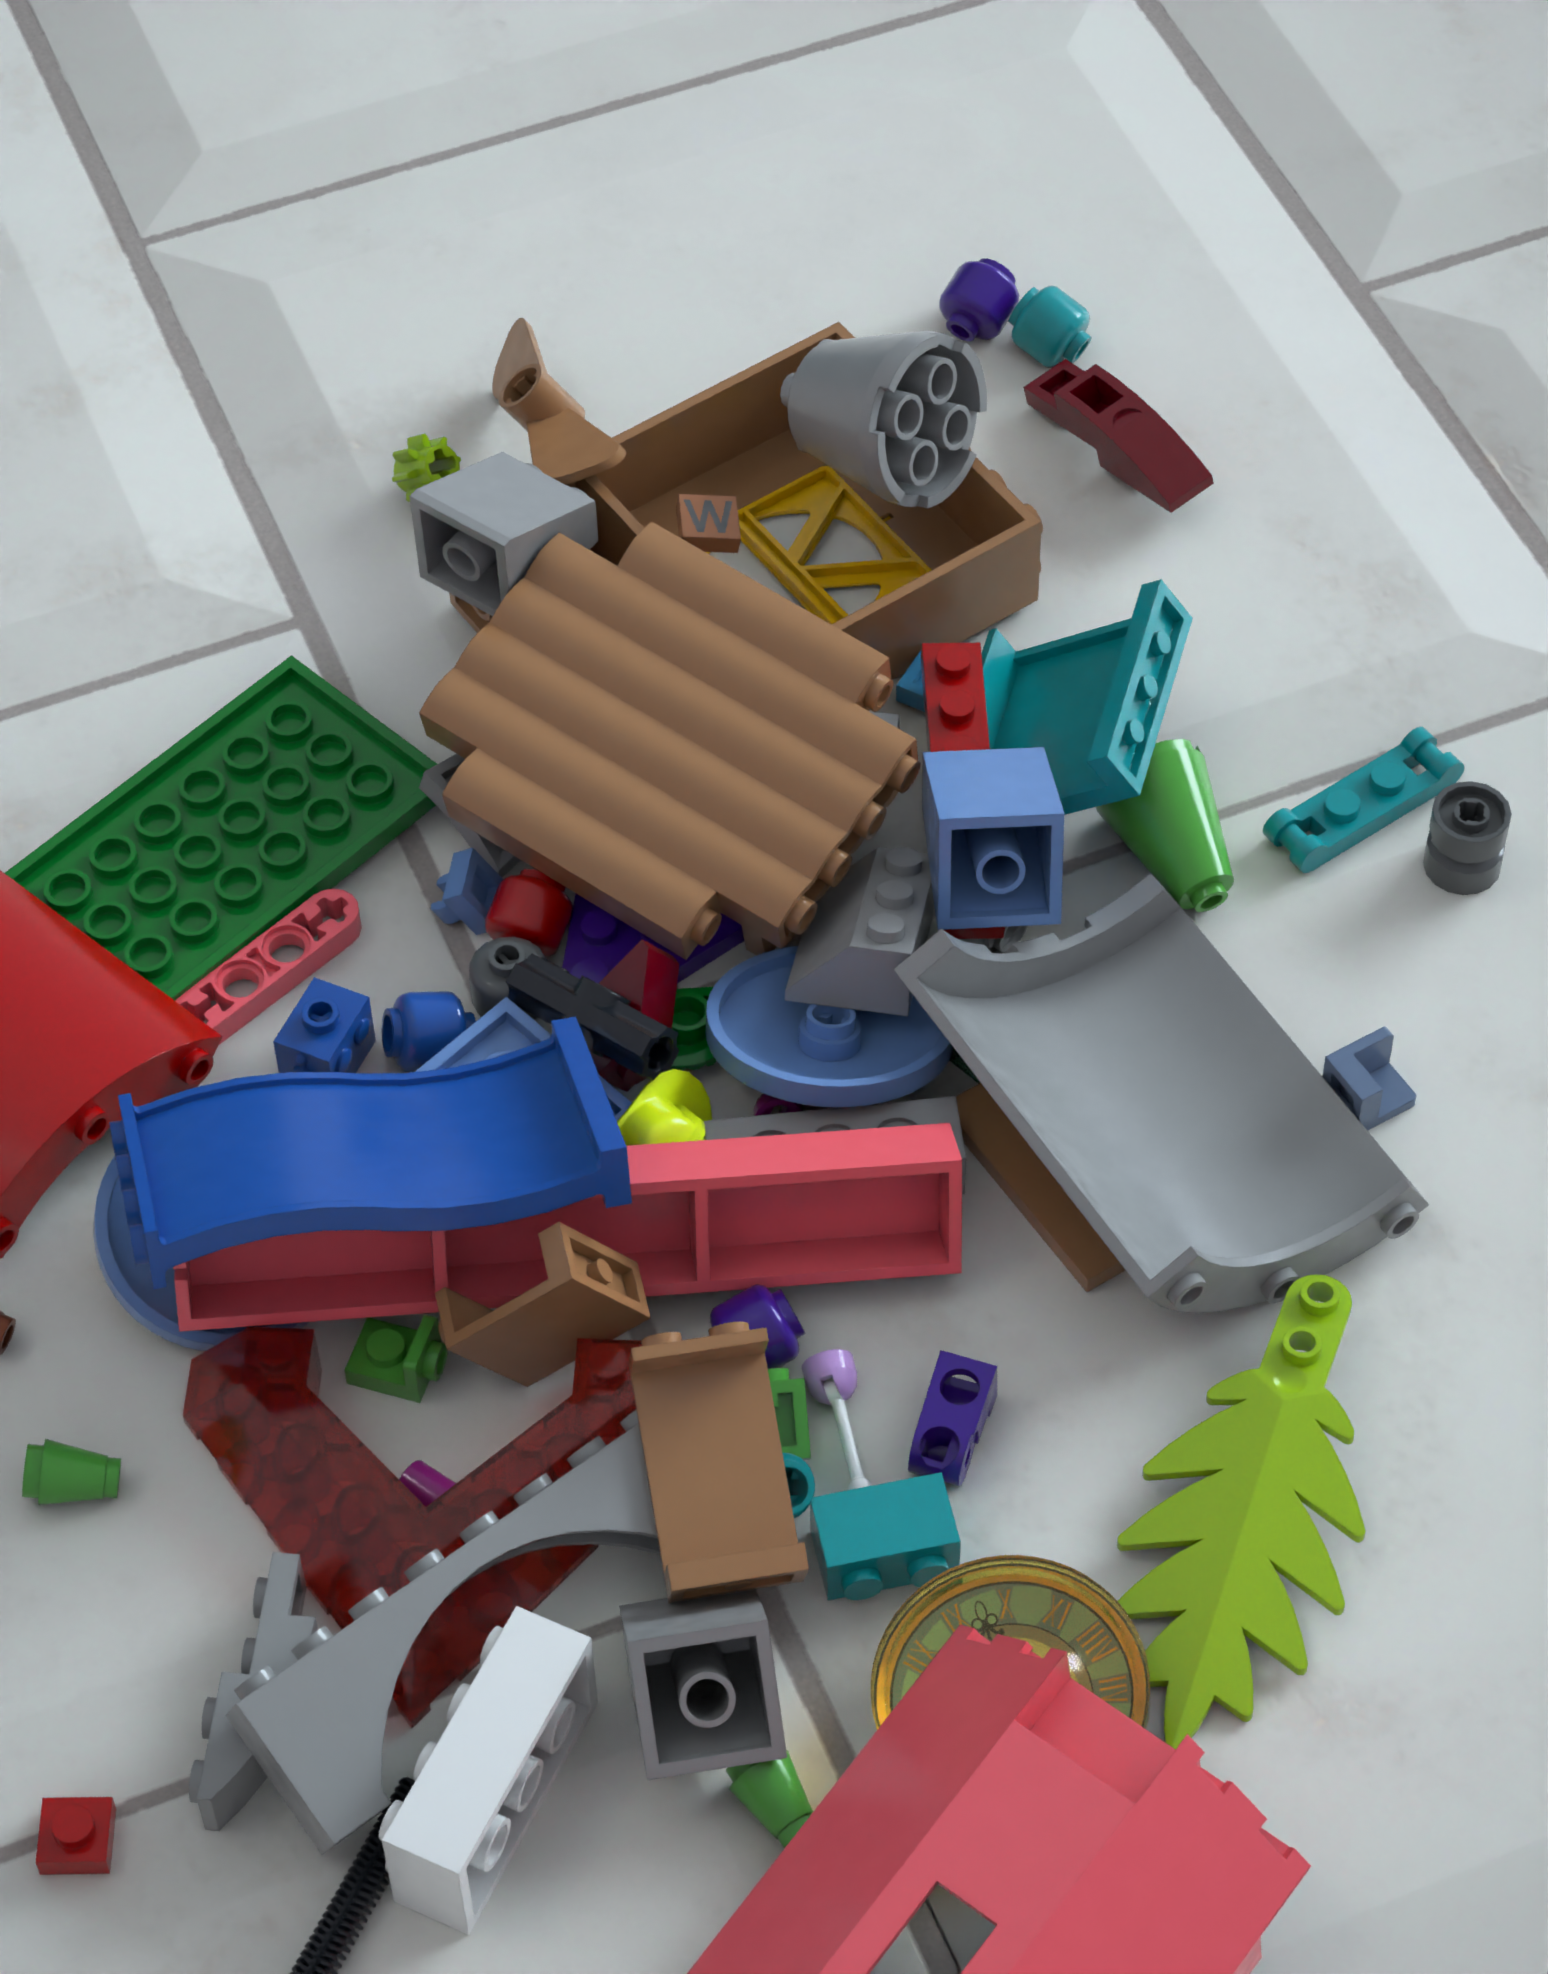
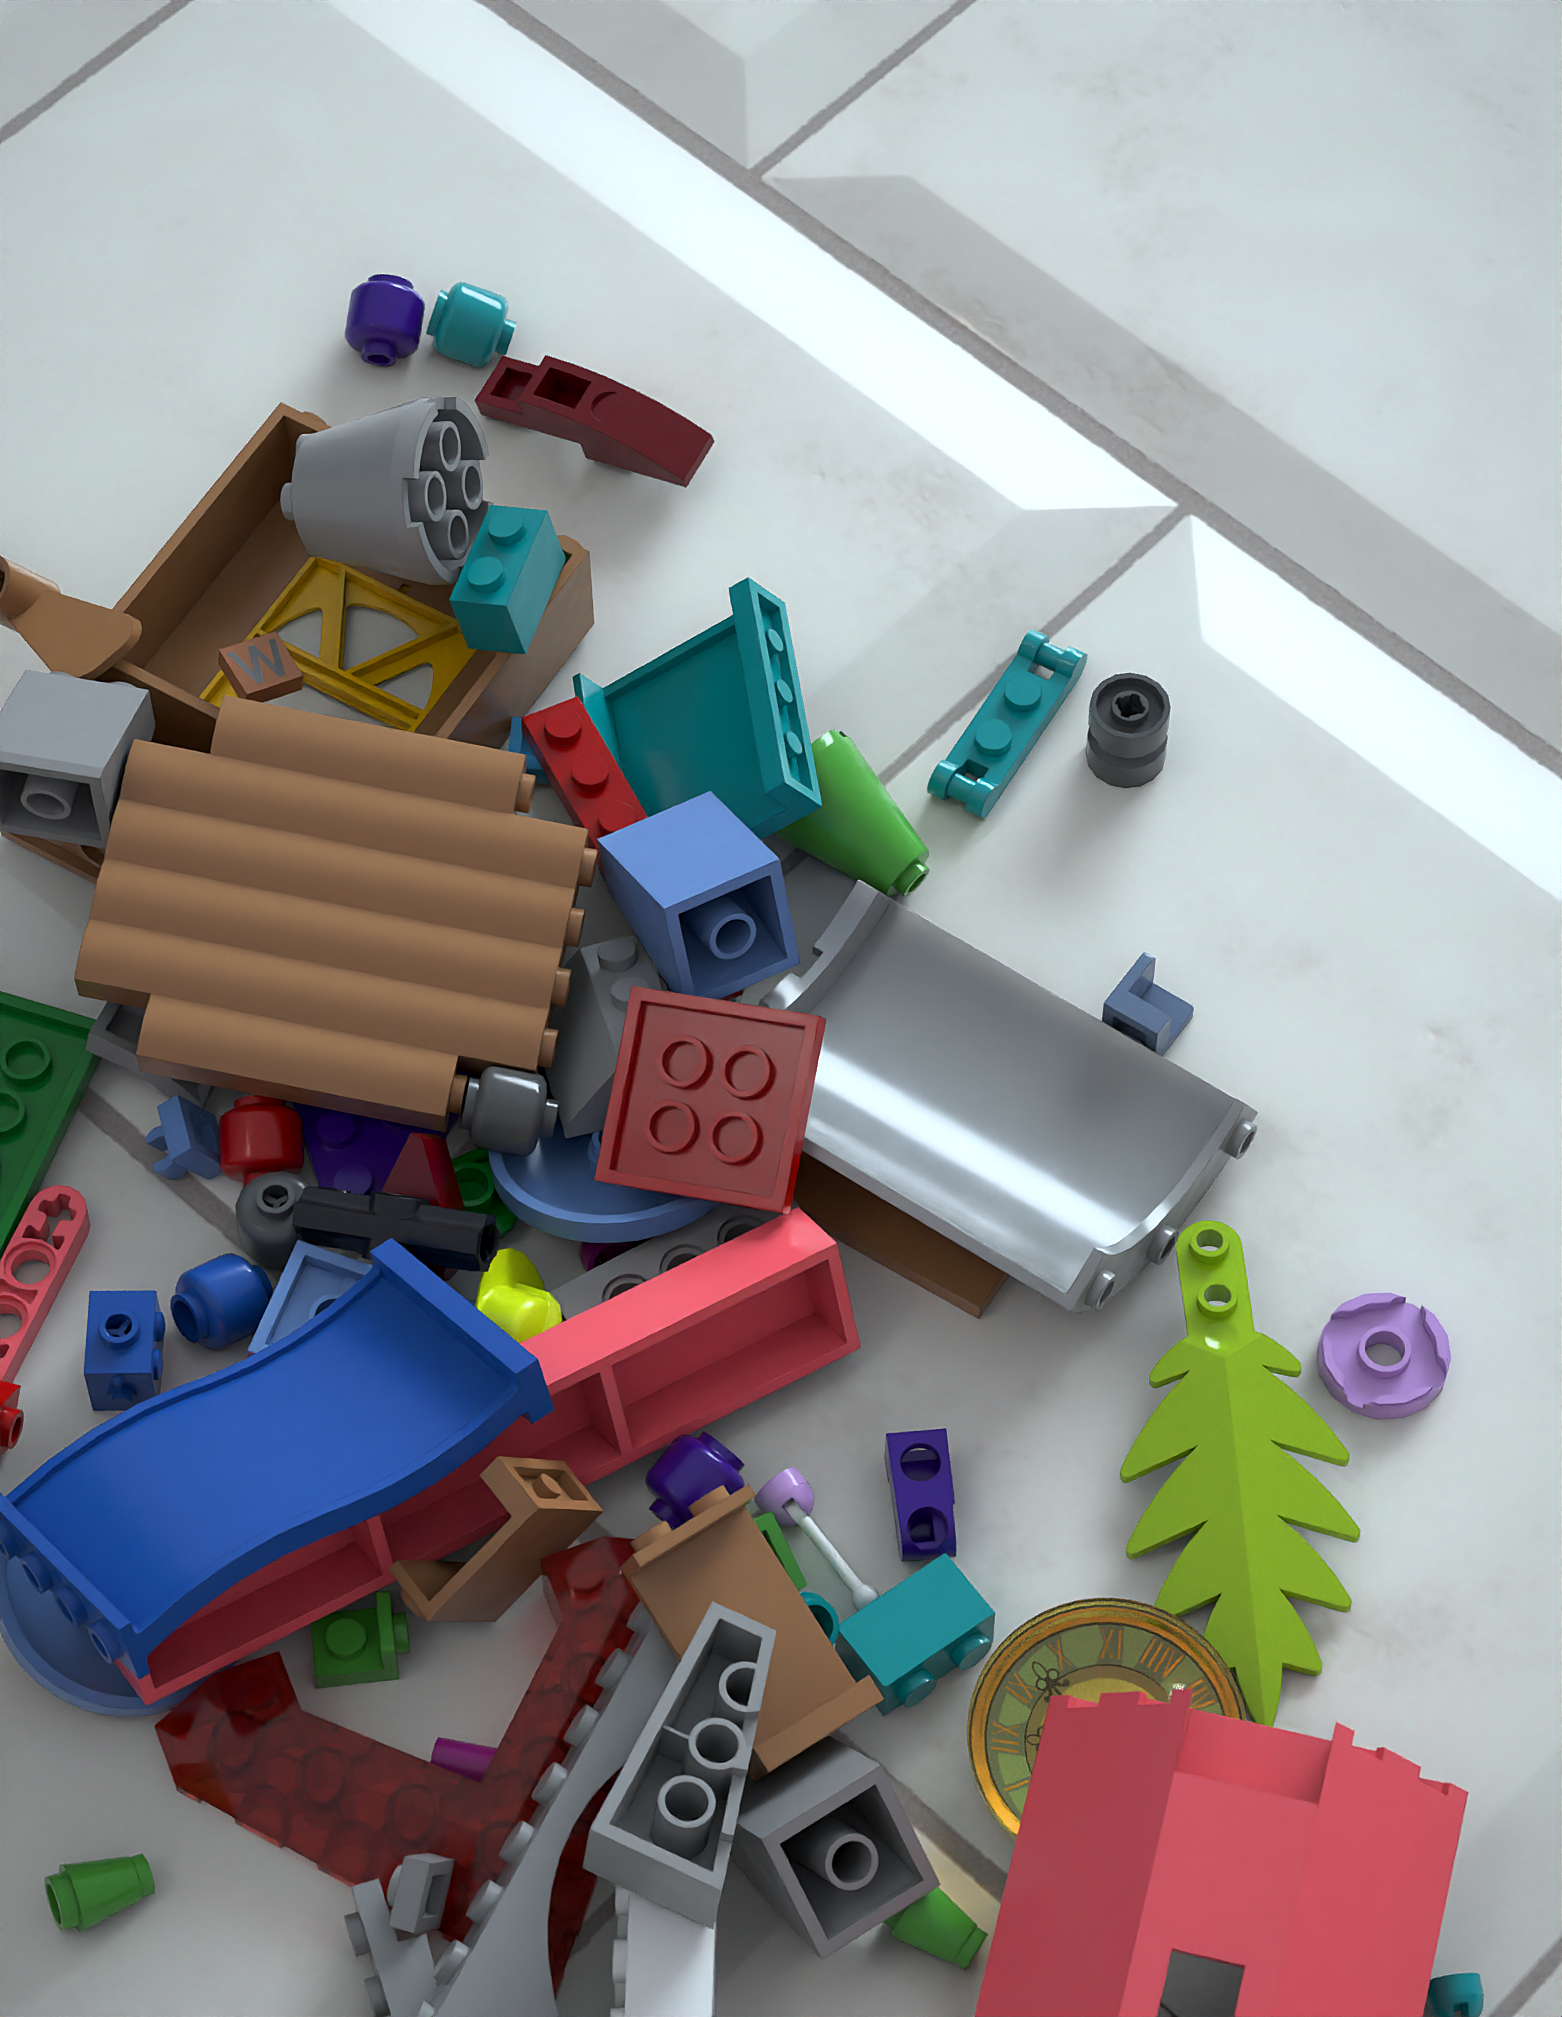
camera: 25 degrees left, 5 degrees up
none -> light grey plate [387,1853,455,1933]
none -> teal brick [449,505,566,655]
none -> dark grey head [460,1065,559,1157]
none -> light grey wedge [583,1601,777,1930]
none -> red plate [594,986,827,1215]
none -> lavender tile [1317,1292,1451,1420]

